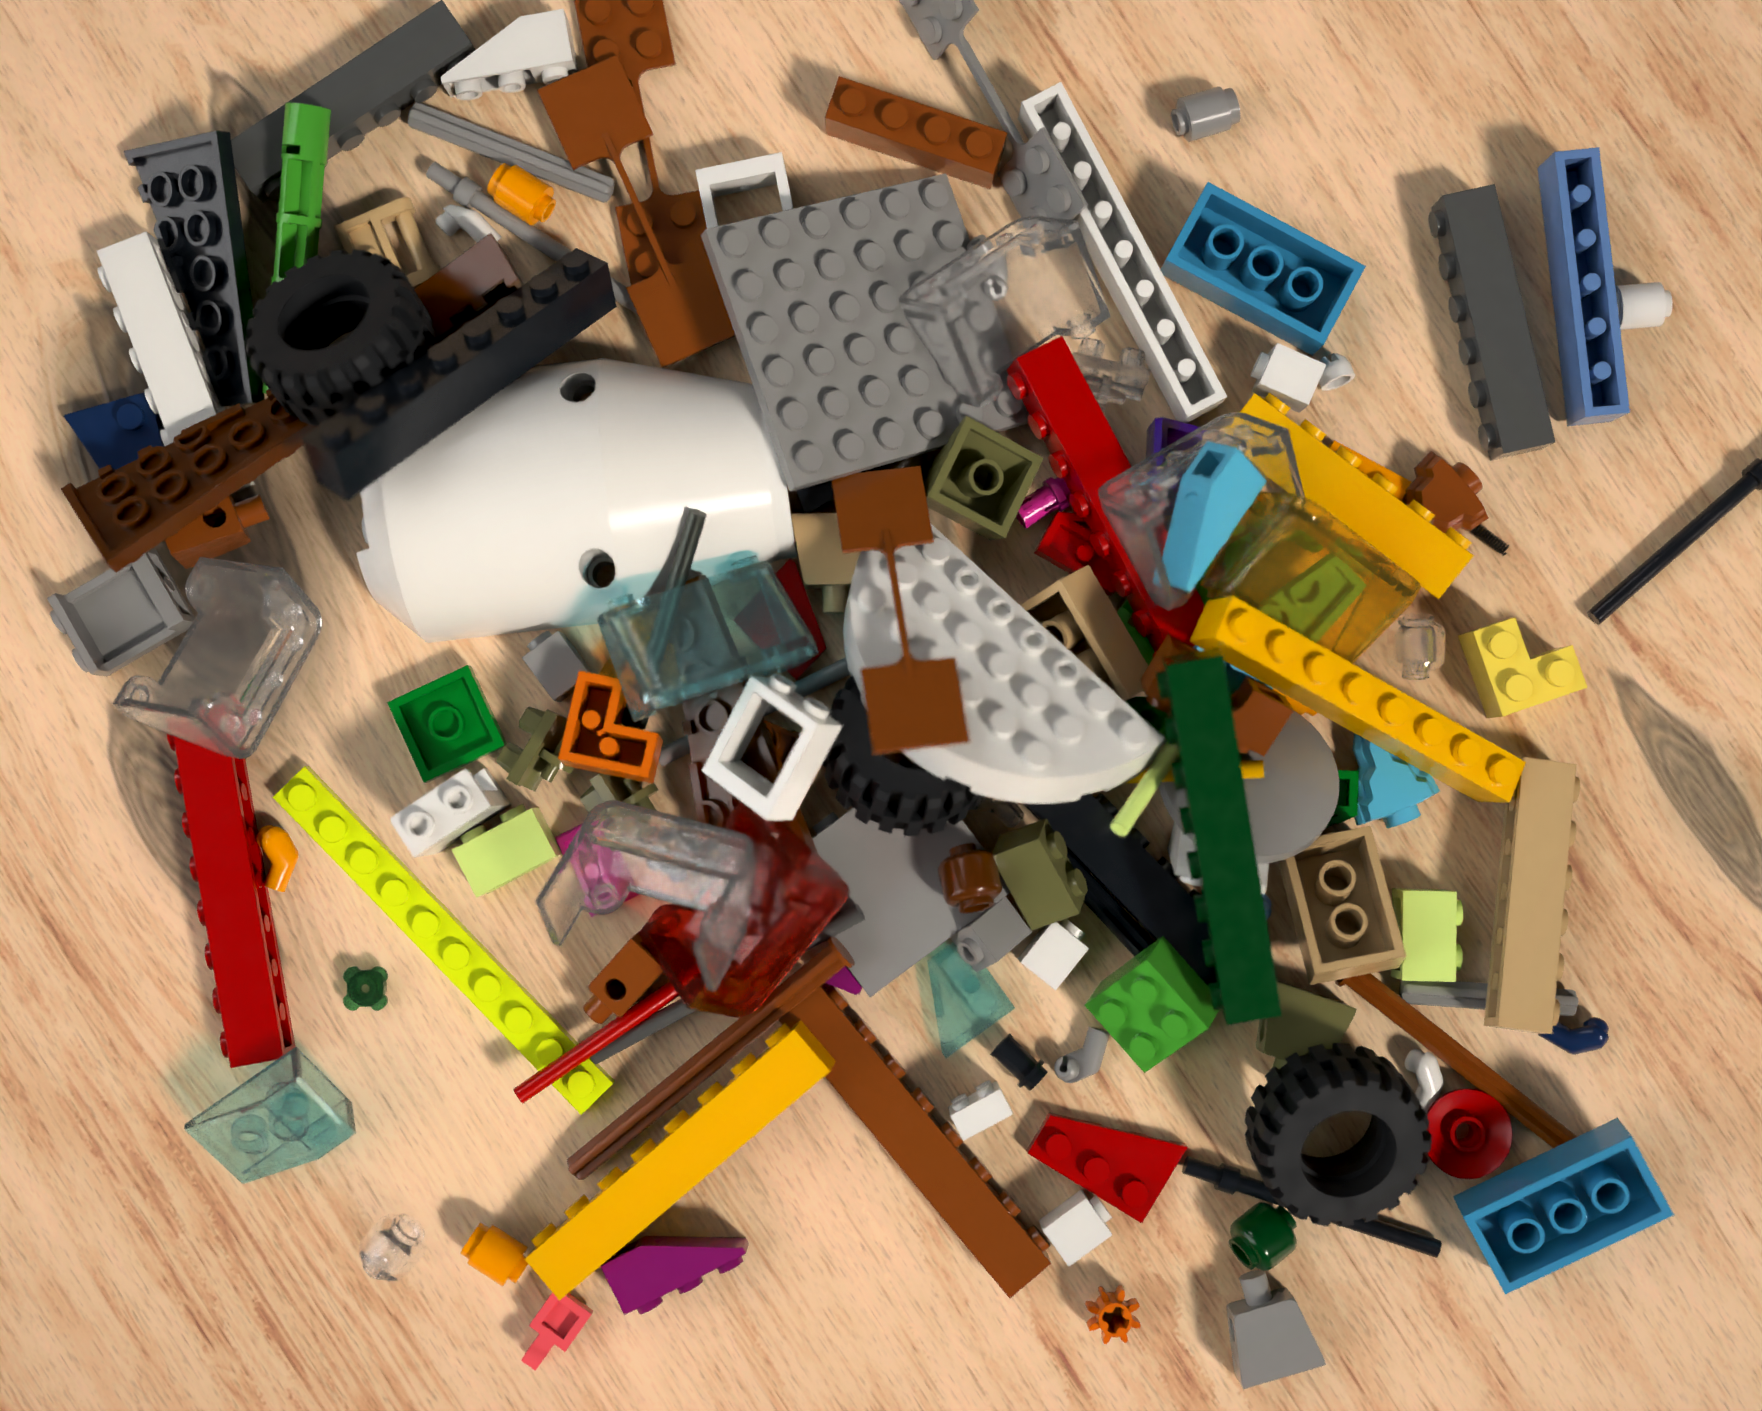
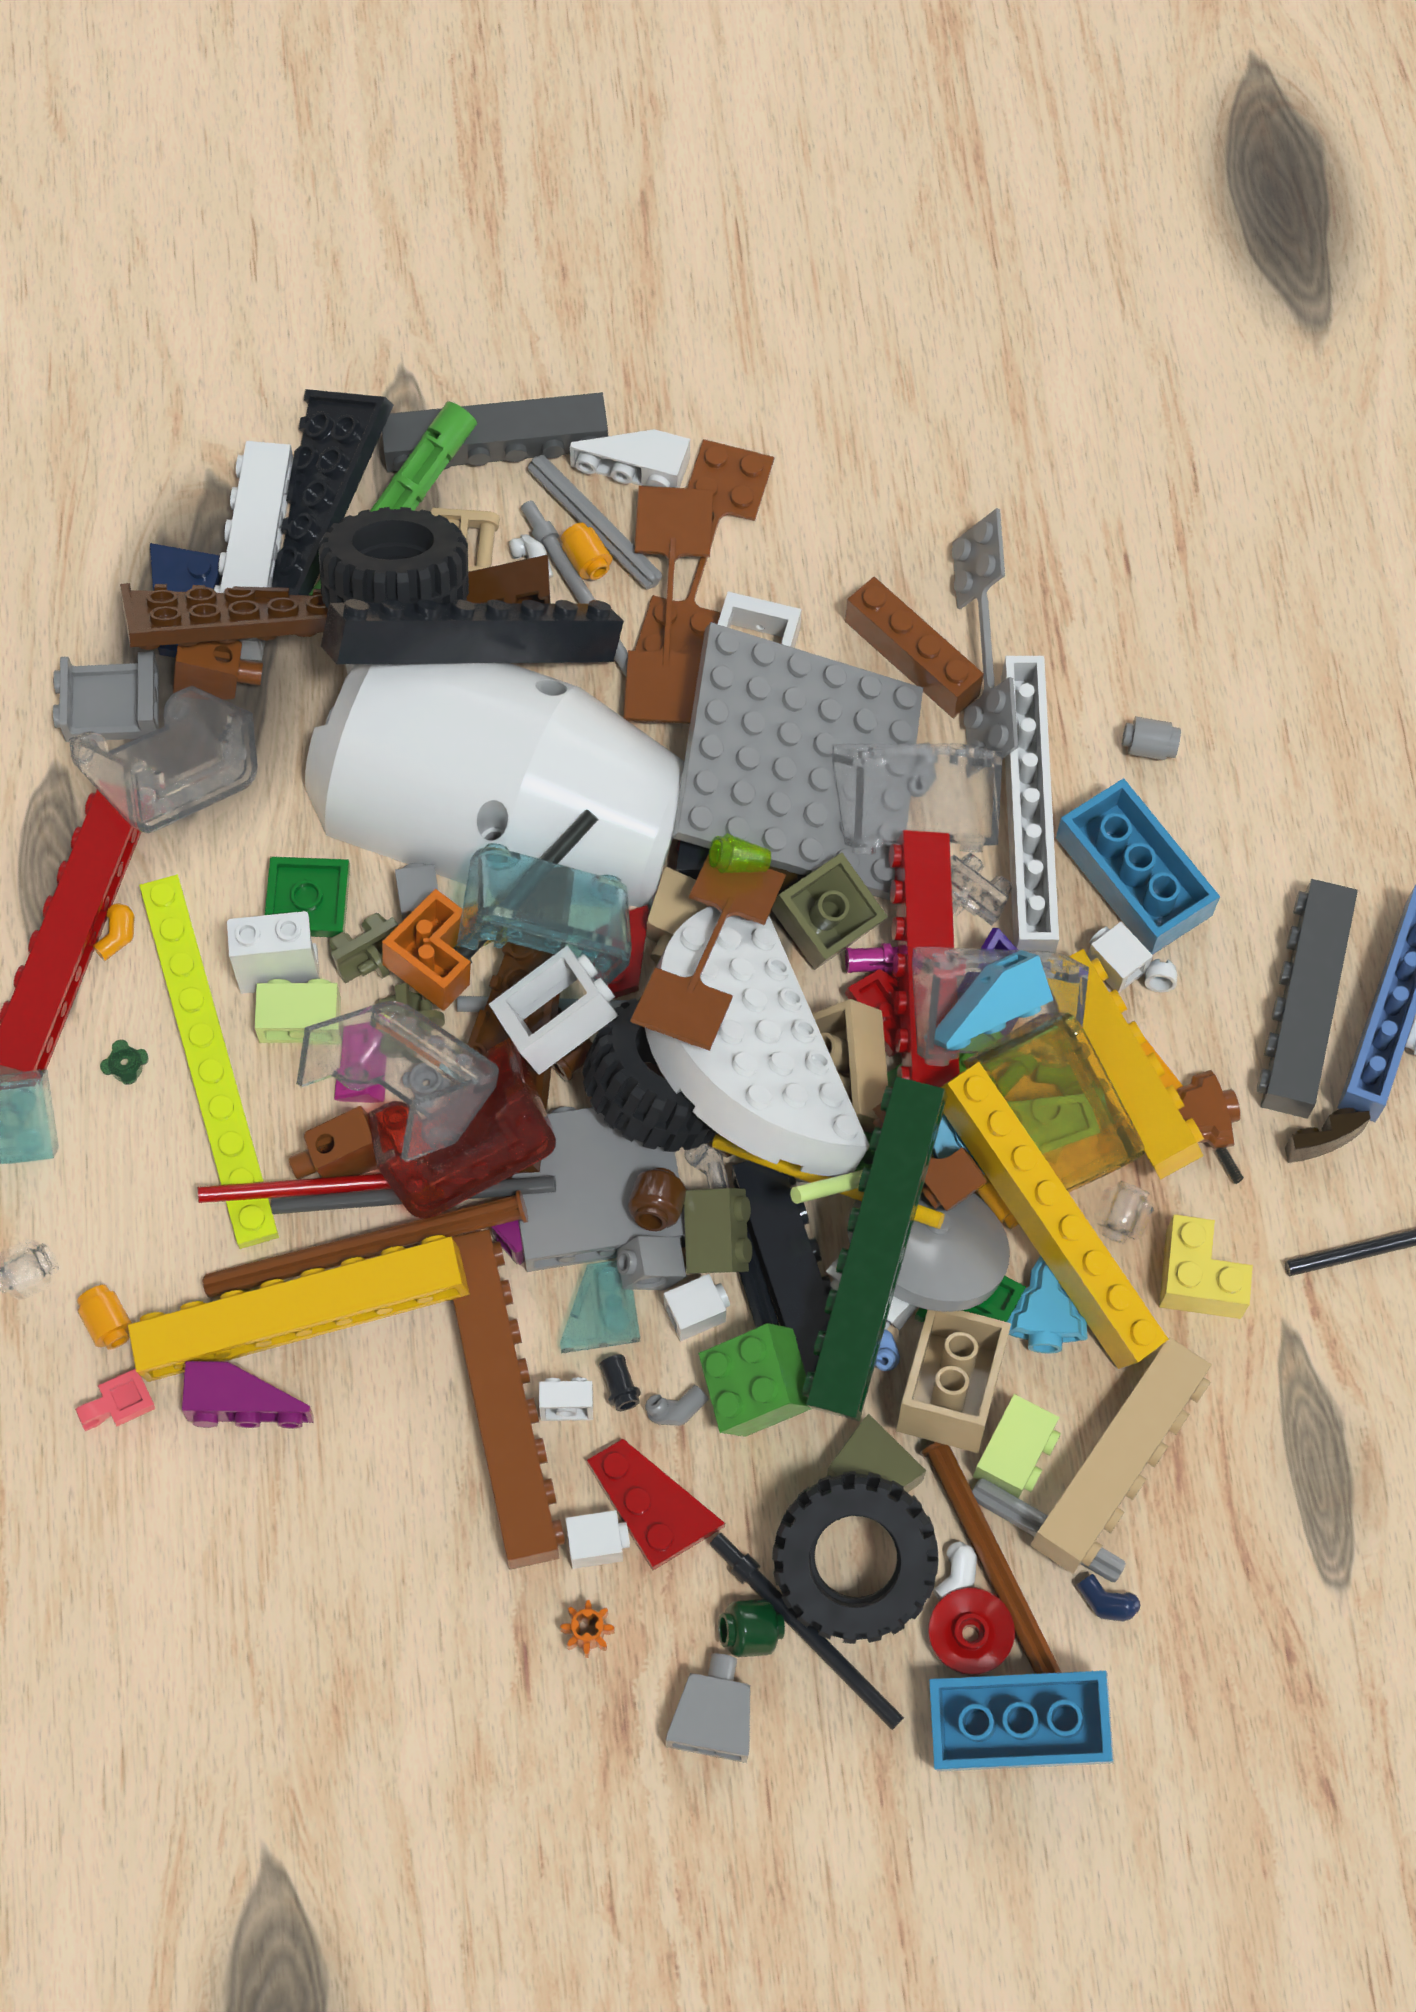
camera: 25 degrees right, 20 degrees down
none -> clear neon green cone [709,833,771,873]
none -> dark brown slope [1285,1108,1371,1163]

